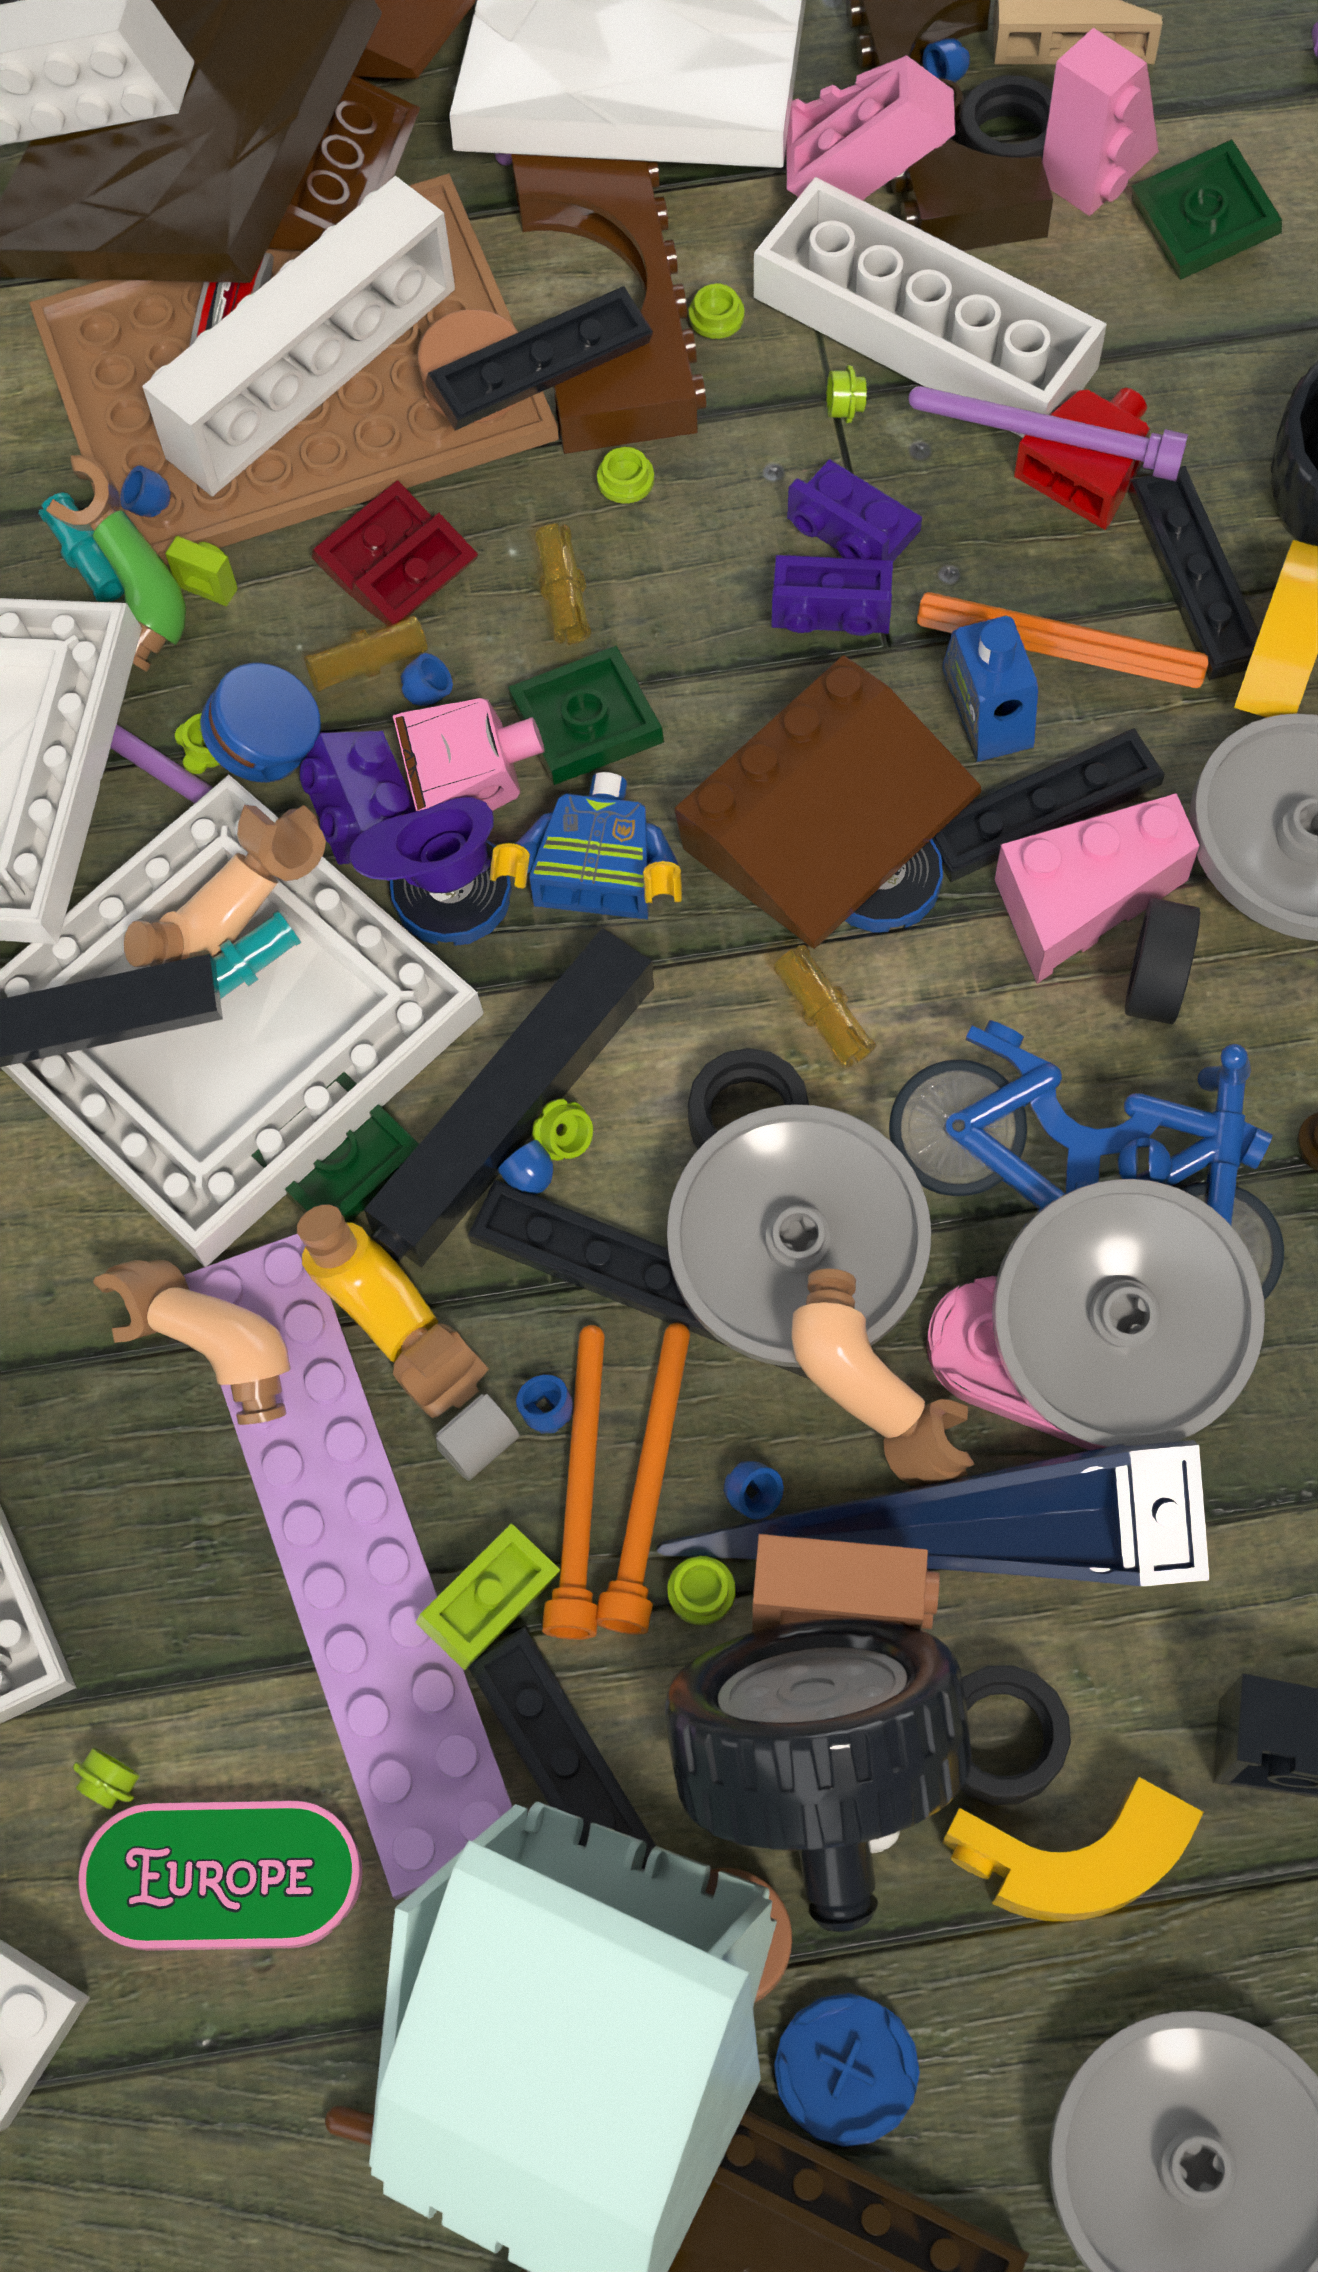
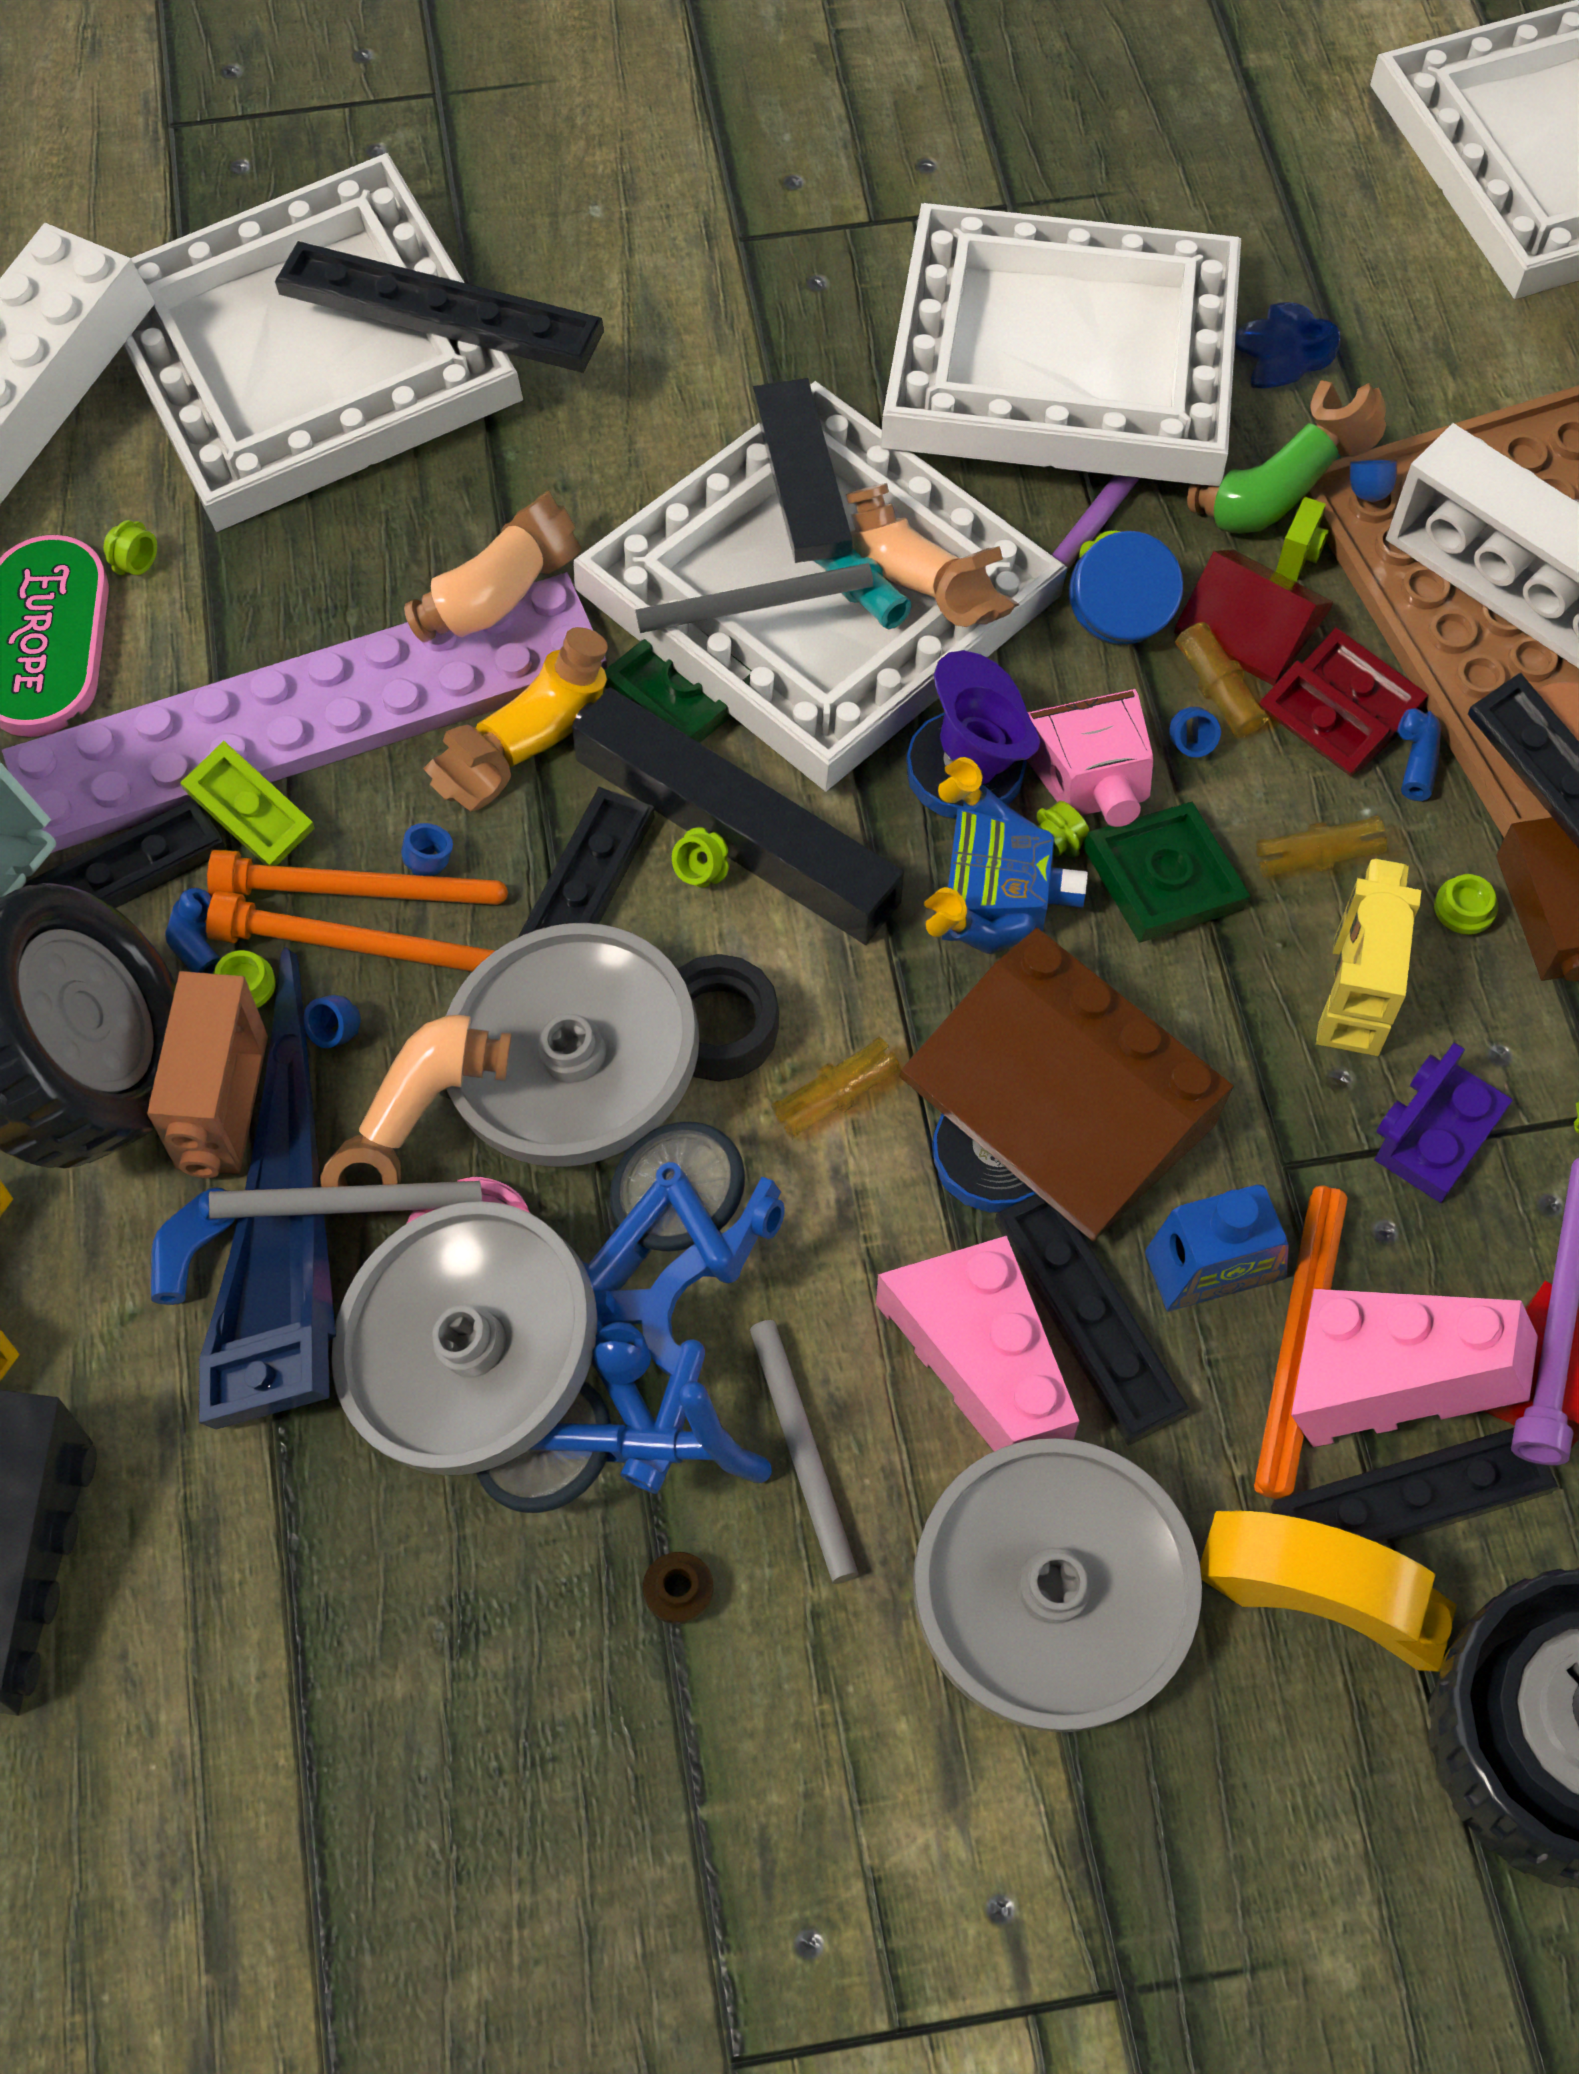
camera: 85 degrees right, 5 degrees down
dark purple bracket [300,731,416,865] -> none
light grey brick [436,1394,520,1481] -> none
blue hinge [498,1140,554,1195] -> none
dark purple bracket [772,555,893,636] -> none
black tyre [961,1665,1071,1805] -> none
black tyre [1125,898,1201,1025] -> none
none -> blue arm [151,1187,235,1305]
none -> blue arm [165,888,221,974]
none -> light grey bar [209,1181,482,1219]
none -> dark grey bar [635,563,873,633]
none -> light grey bar [750,1320,859,1584]
none -> lime plate [1037,801,1090,858]
none -> dark red slope [1174,549,1333,686]
none -> bright pink wedge [1291,1289,1538,1448]
none -> light yellow hips [1316,859,1422,1056]
none -> blue arm [1397,708,1441,801]

